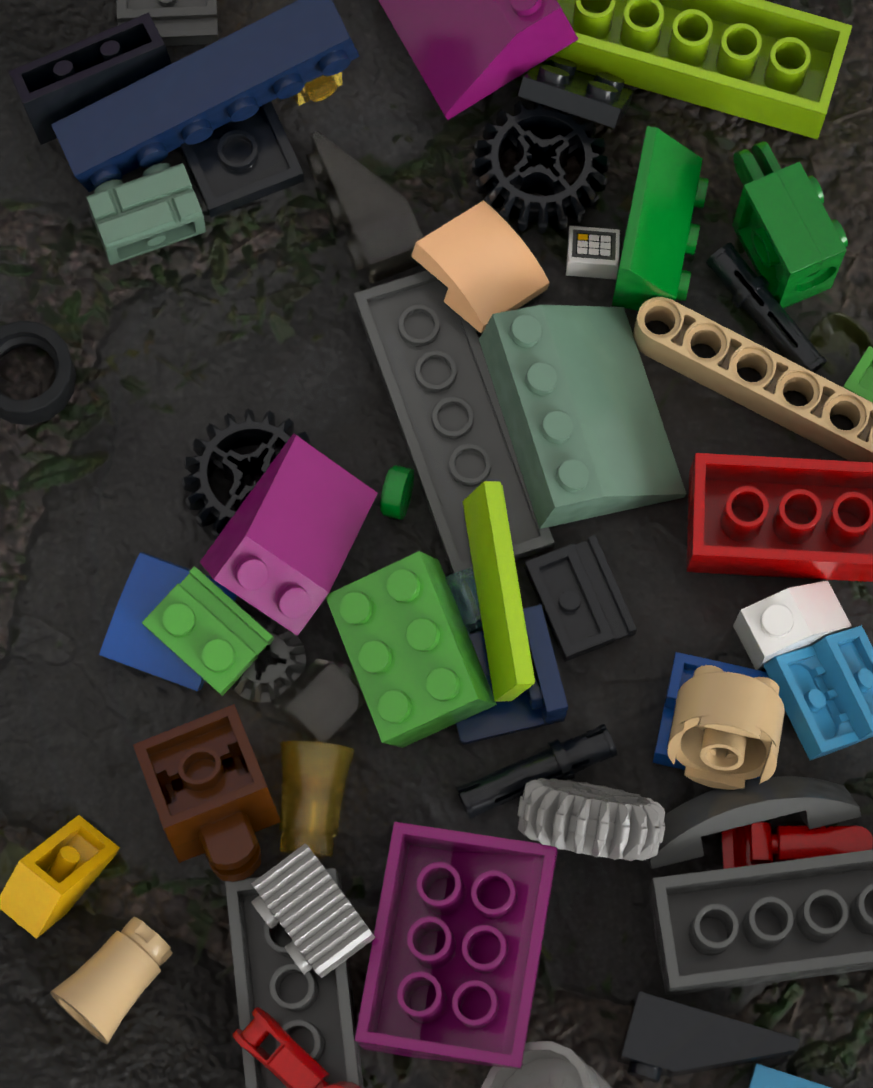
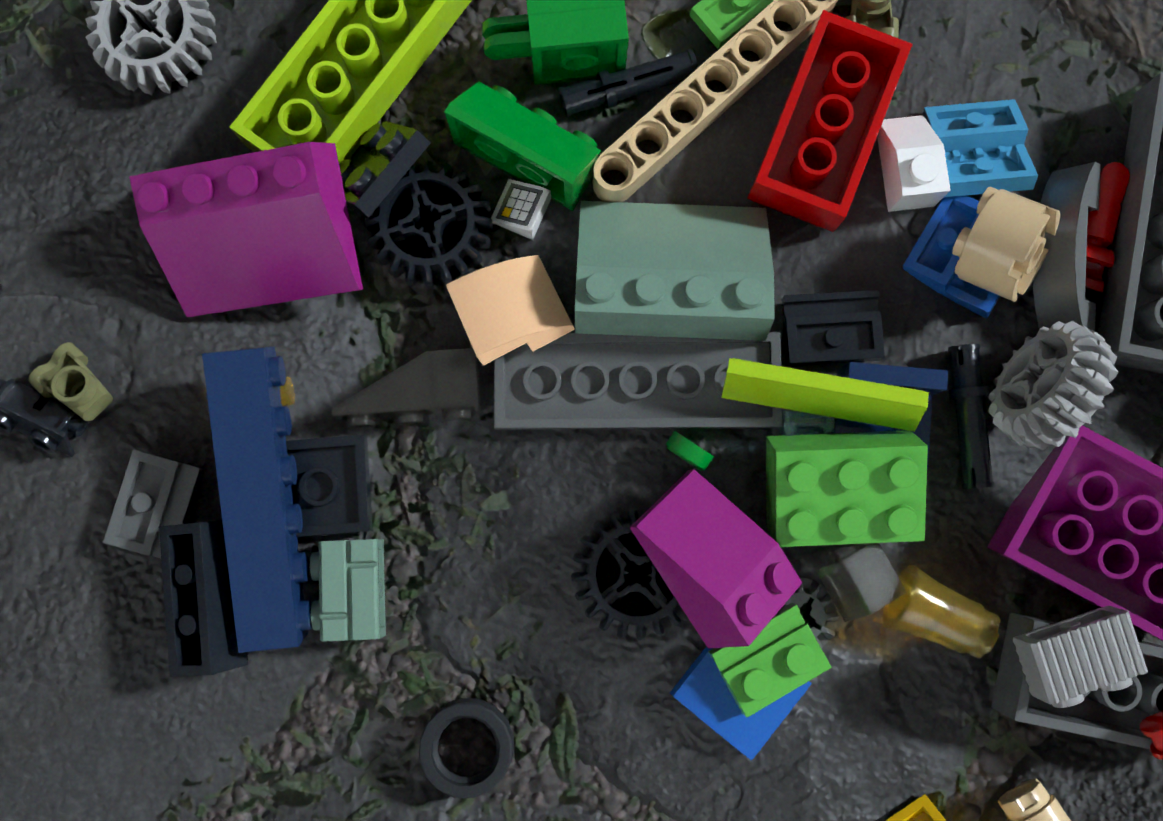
camera: 70 degrees left, 10 degrees up
reddish brown brick [133,704,281,882] -> none

